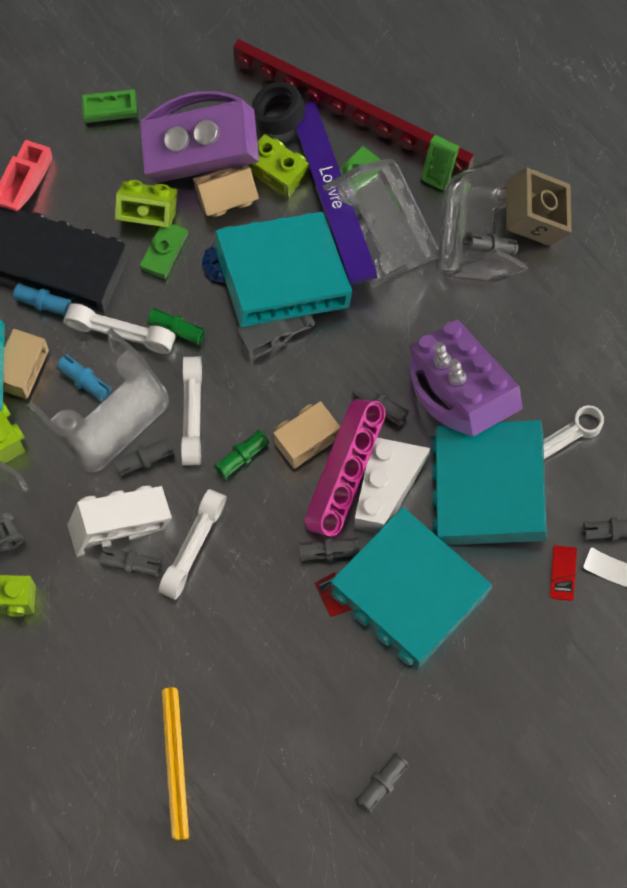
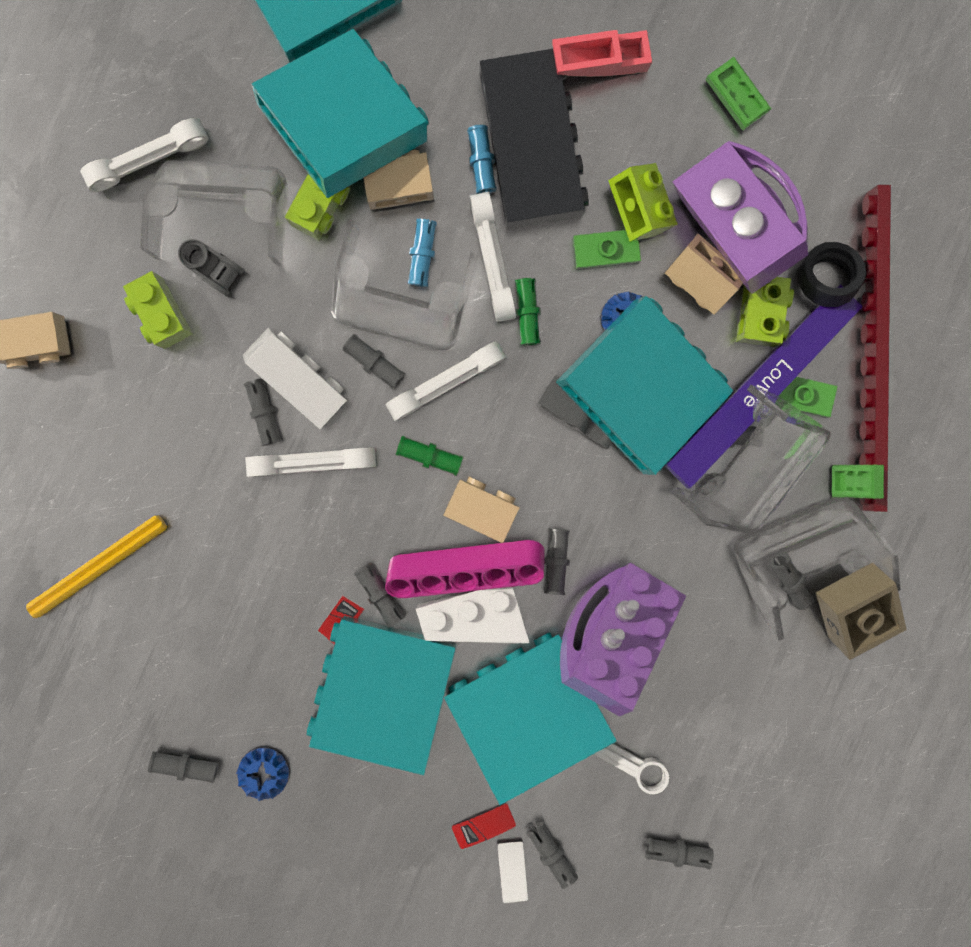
camera: 60 degrees right, 20 degrees up
none -> blue gear [236,748,289,801]

